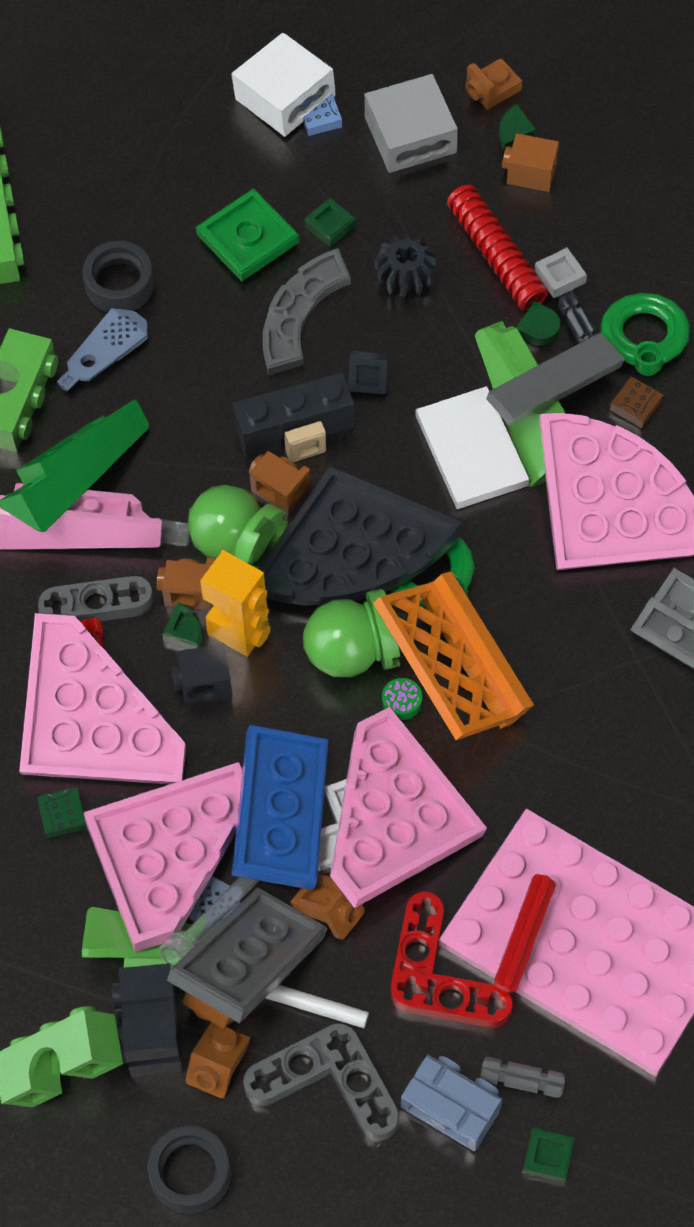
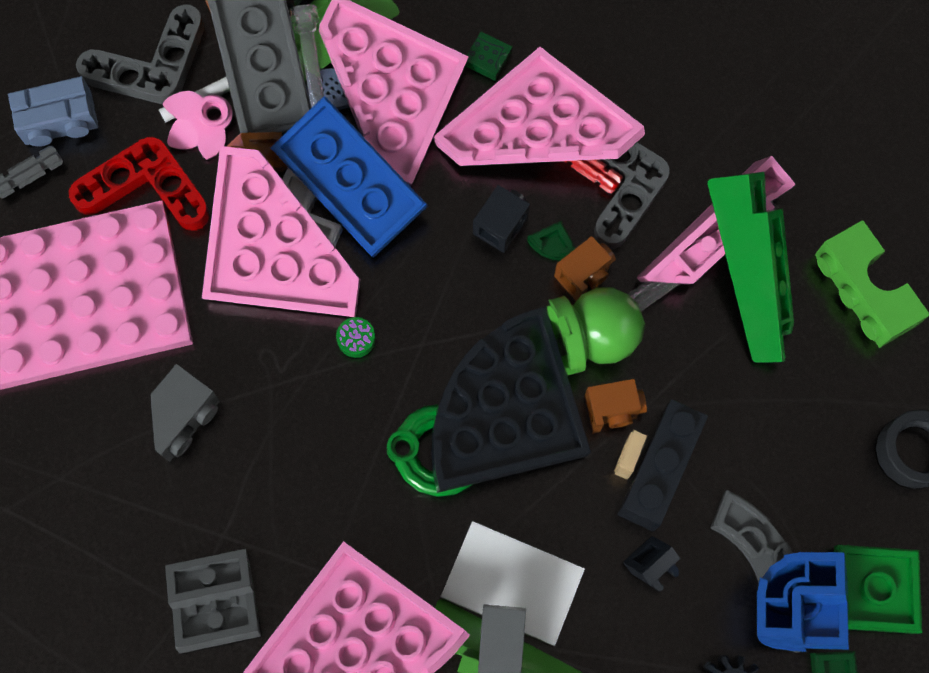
camera: 130 degrees right, 10 degrees up
sand blue piece [57,308,148,391] -> none
light orange arch [200,550,270,657] -> none
bright green tile [303,589,400,678] -> none
orange fence [373,571,534,740] -> none
red axle [494,874,556,992] -> none
none -> dark grey slope [151,364,220,462]
none -> bright pink plate [163,91,233,160]
none -> blue brick [757,552,849,652]

